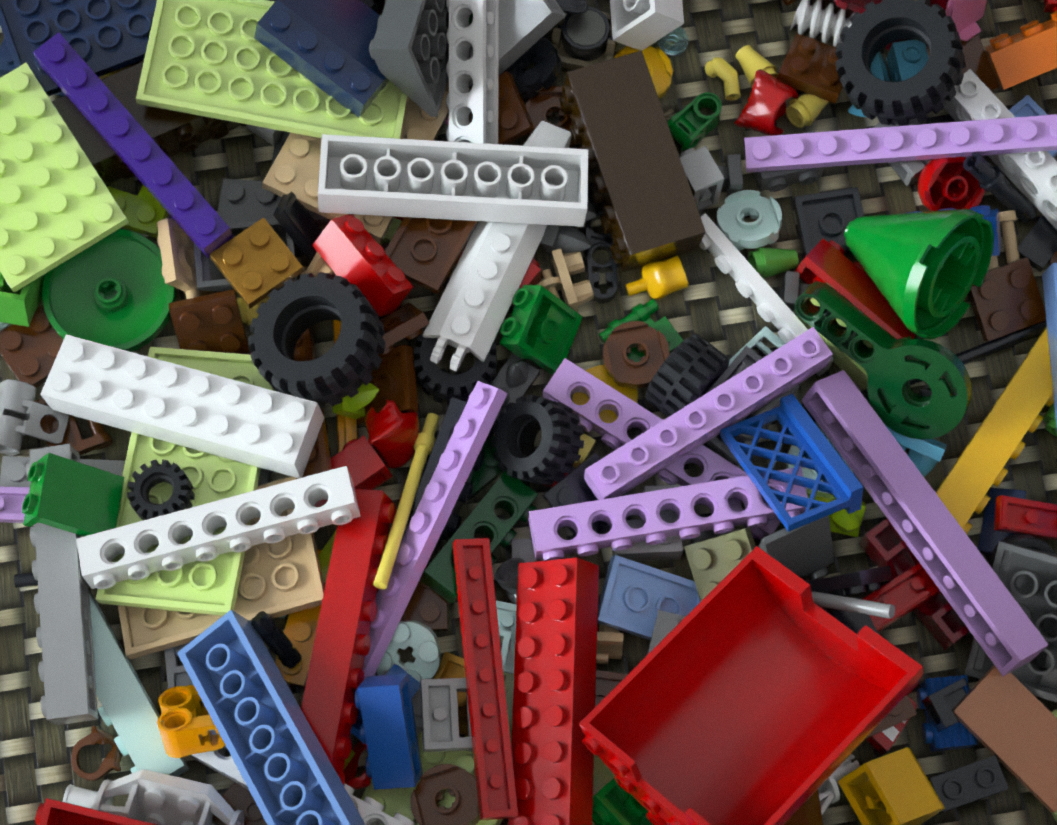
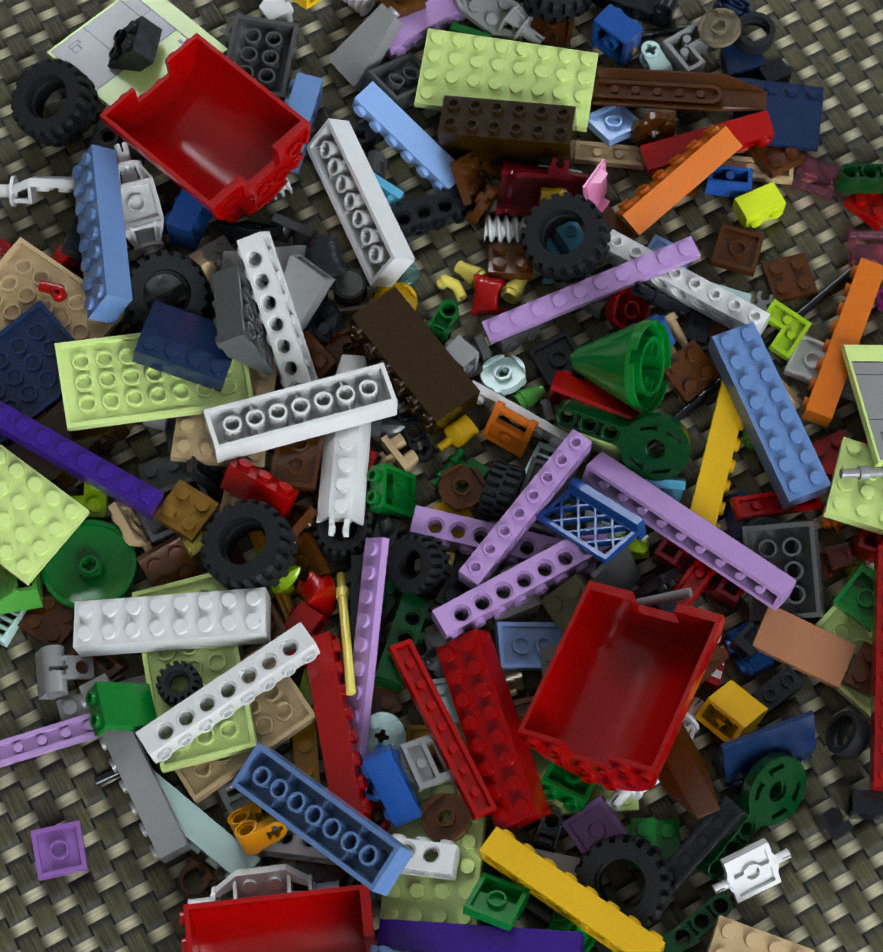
camera: 20 degrees left, 5 degrees down
black axle [251,611,302,669] -> none
none -> orange plate [482,400,539,458]

